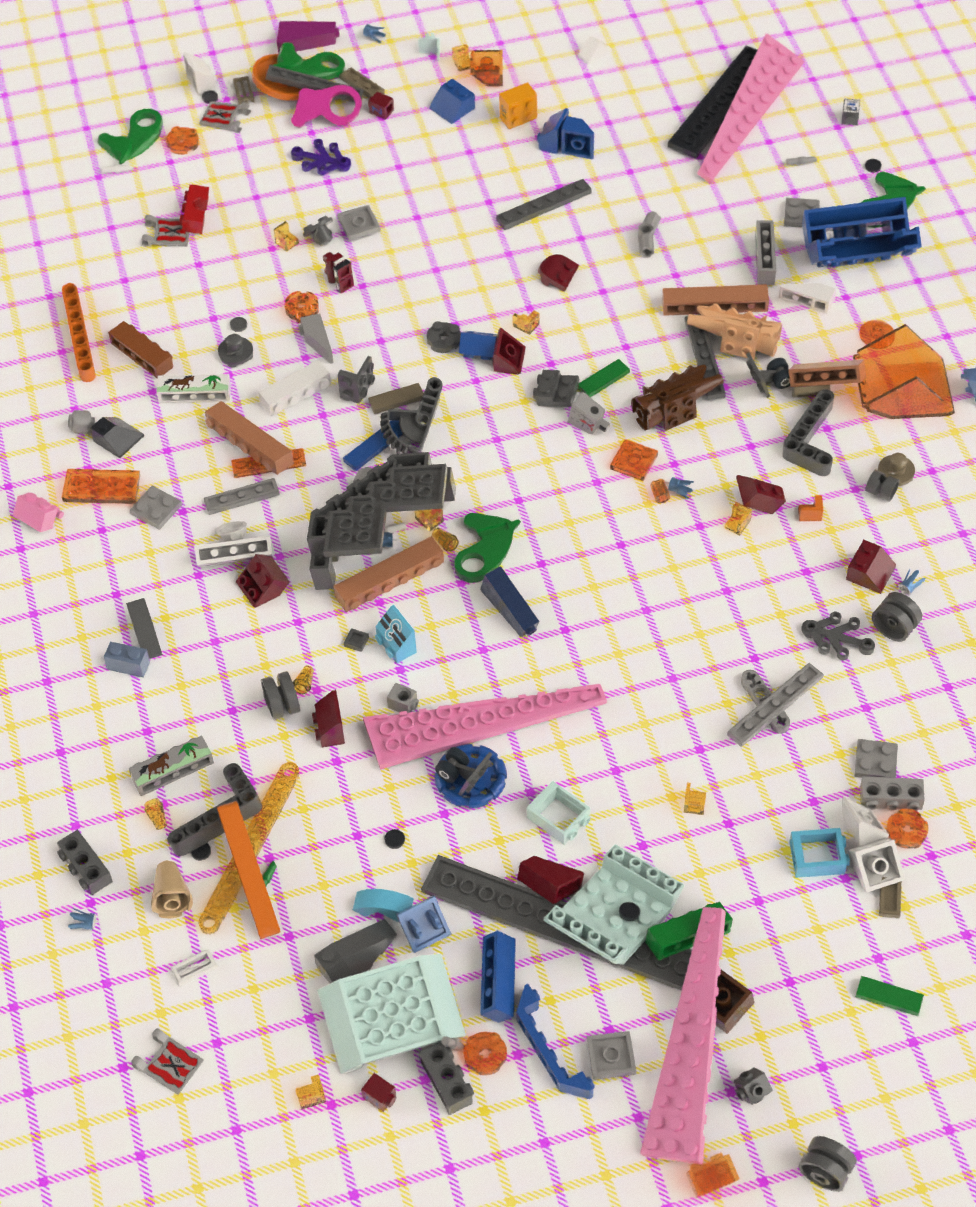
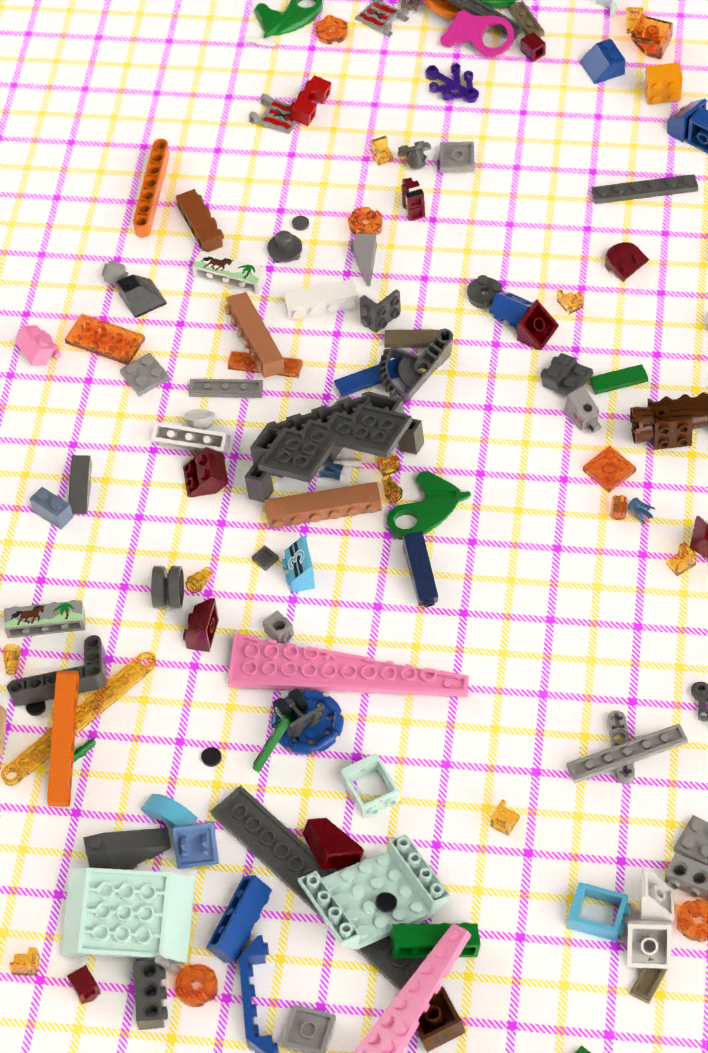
camera: 25 degrees right, 0 degrees up
none -> green tile [253,714,291,773]

